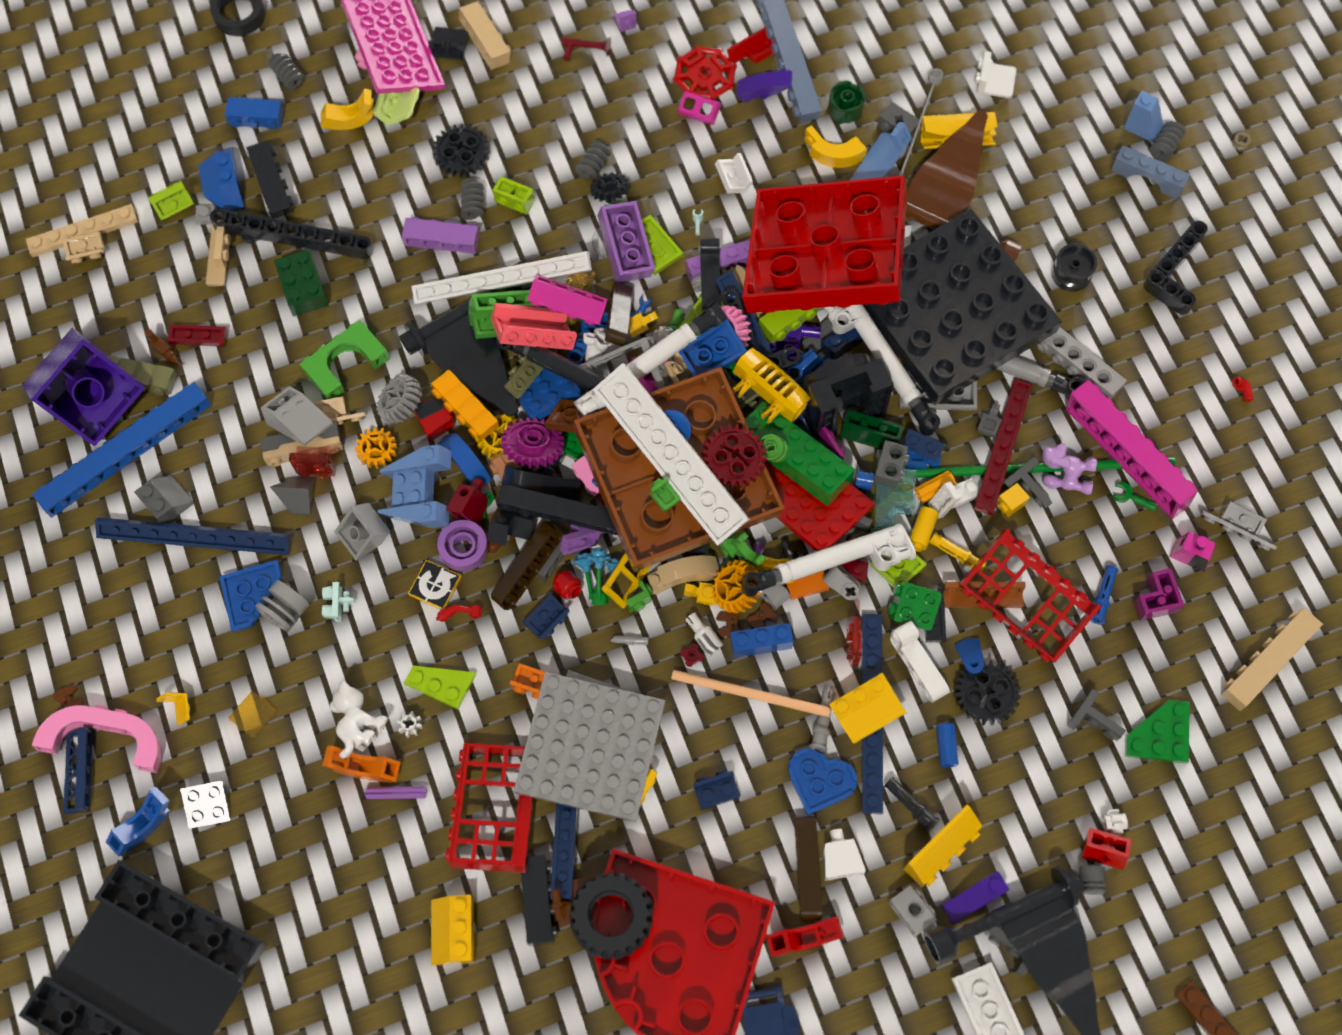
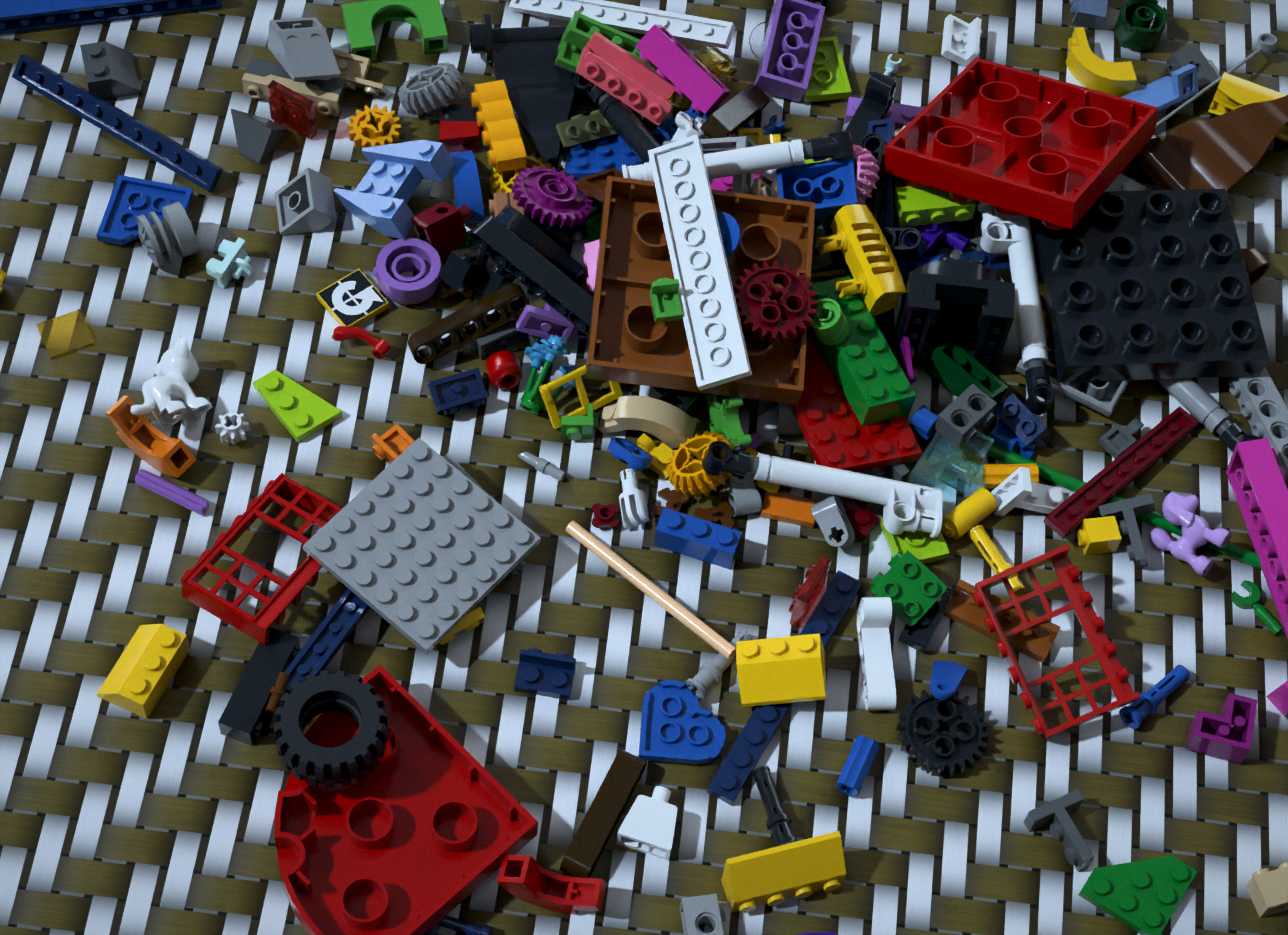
camera: 20 degrees right, 10 degrees down
none -> blue plate [608,437,653,471]

